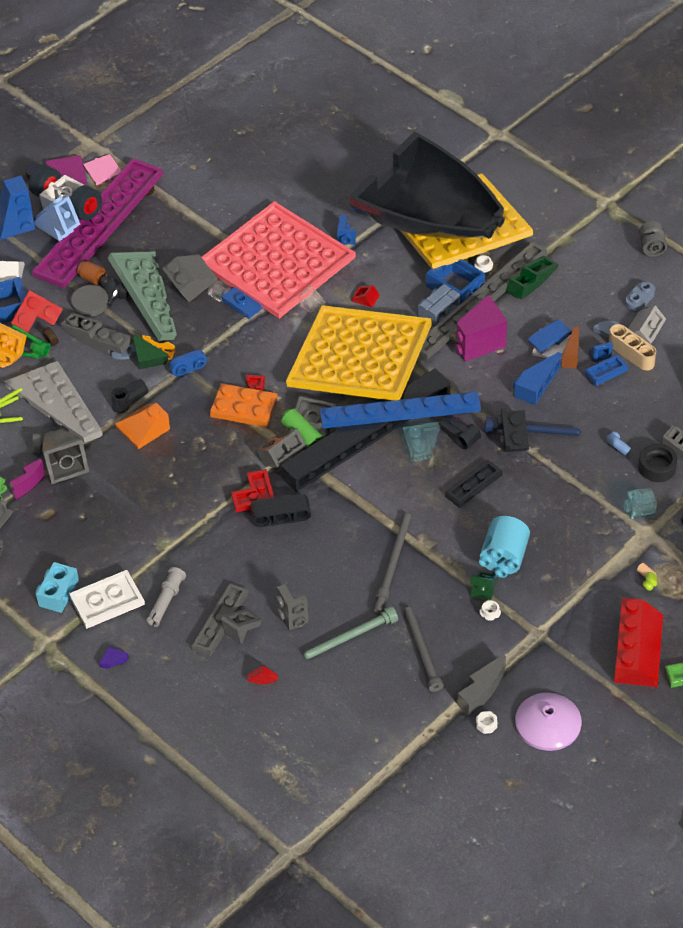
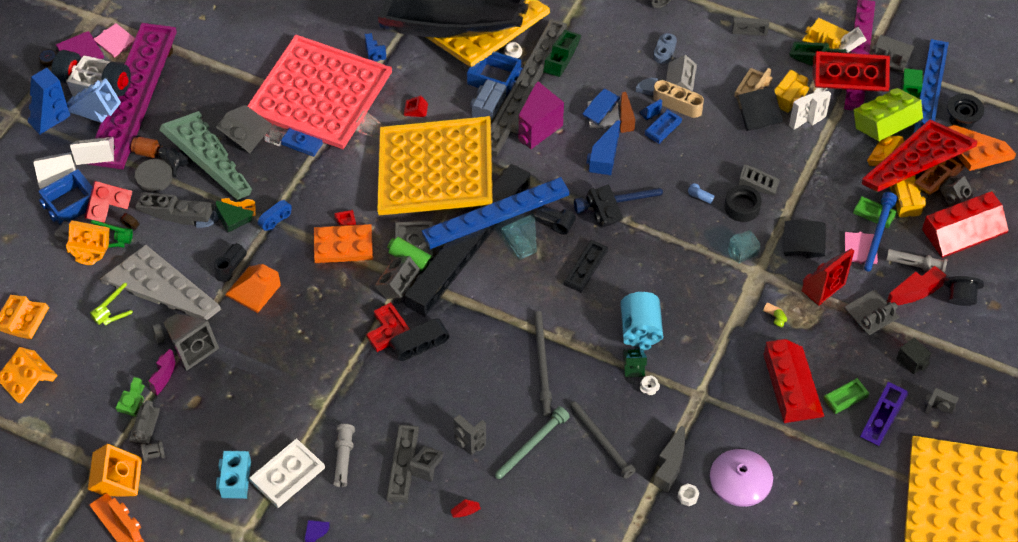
camera: 20 degrees left, 5 degrees up
none -> white slope [70,137,114,165]

